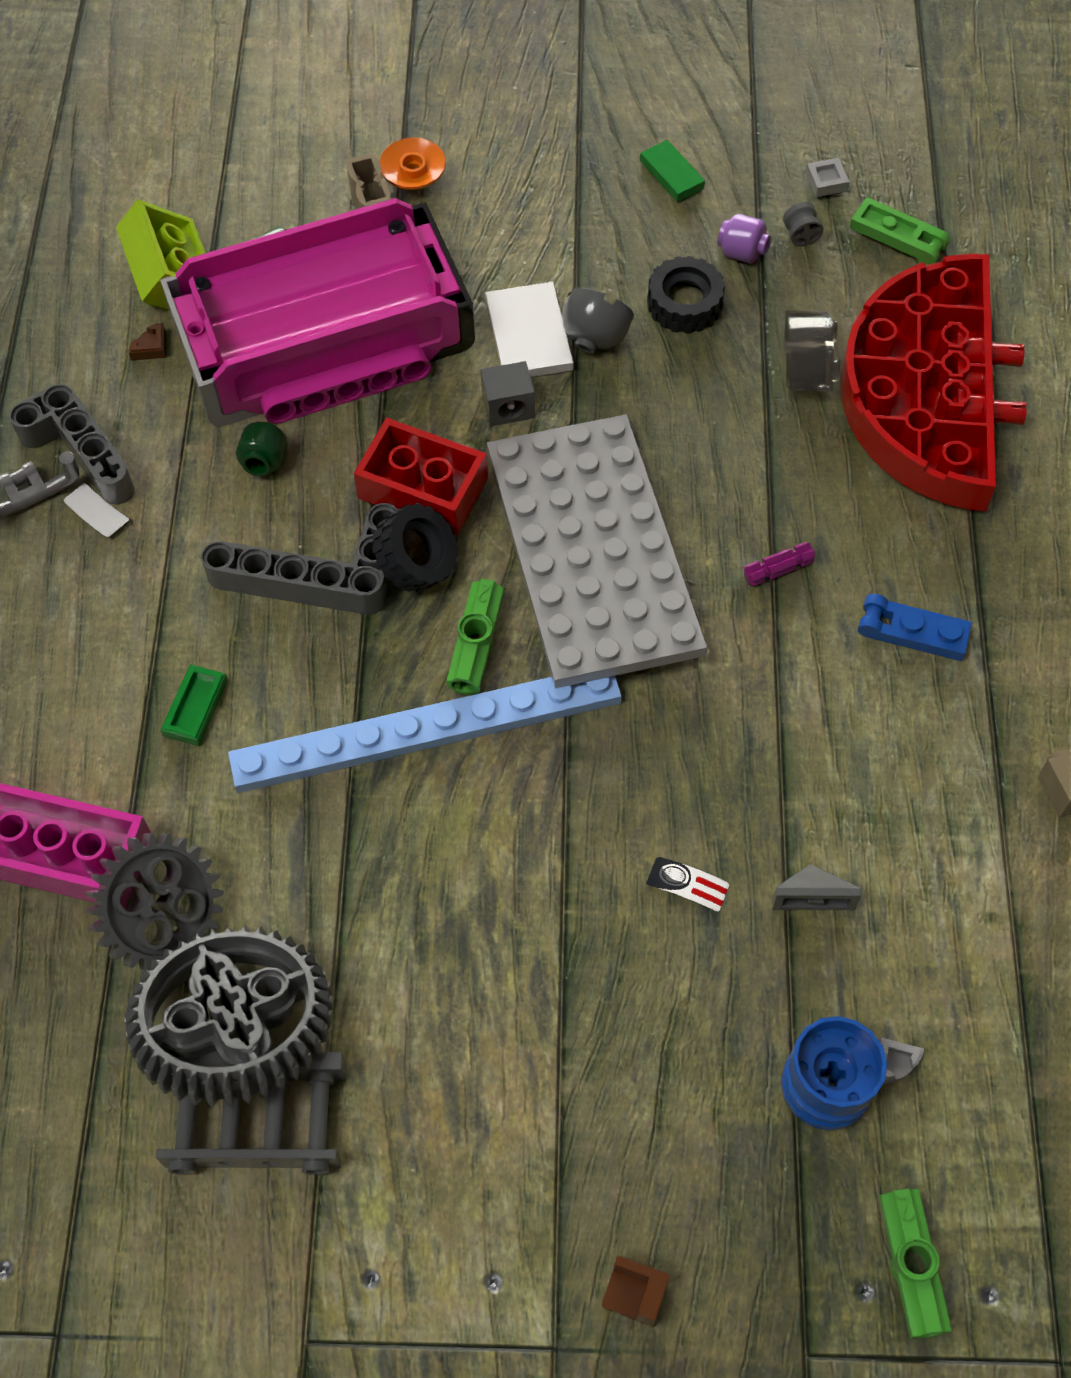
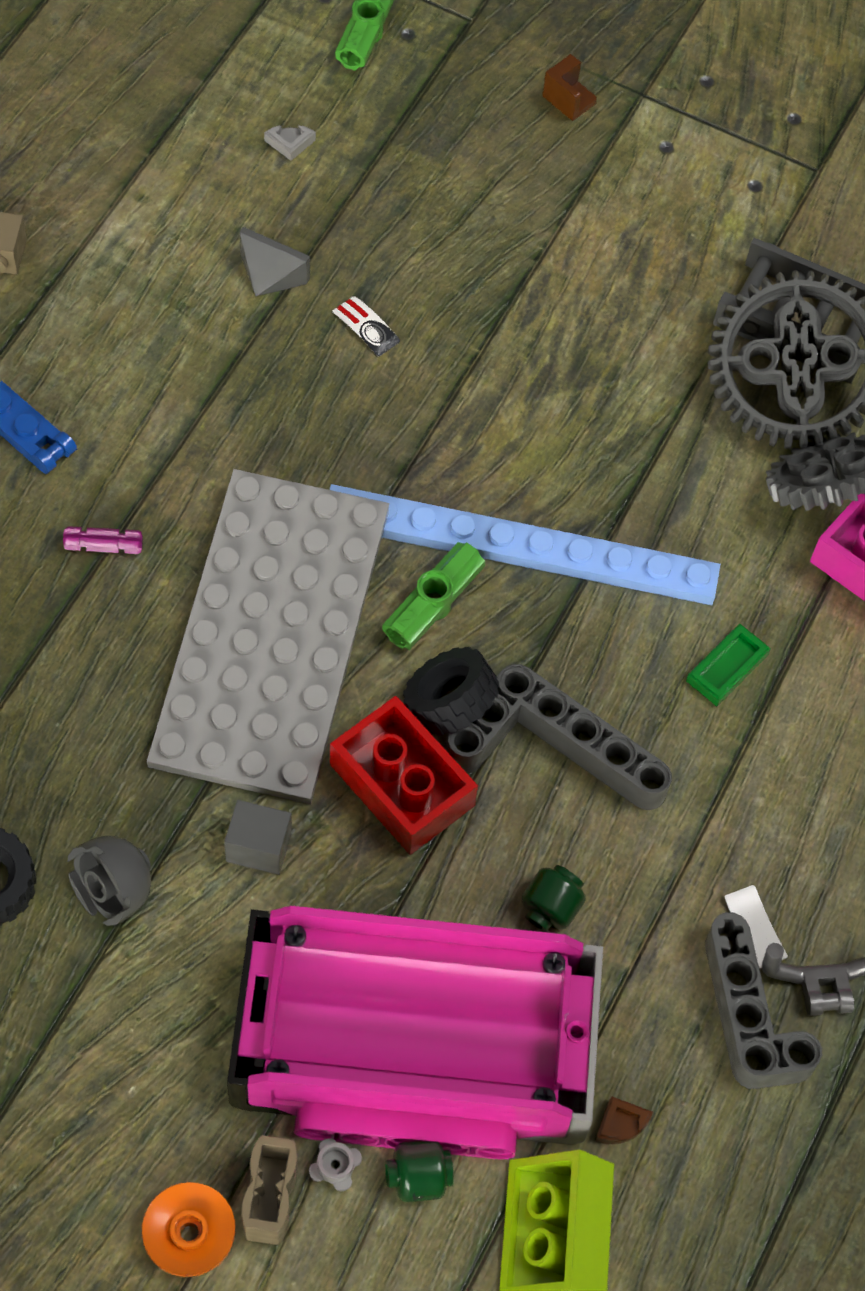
camera: 160 degrees left, 0 degrees up
white tile [485,282,573,377] -> none
blue wheel [781,1016,887,1131] -> none

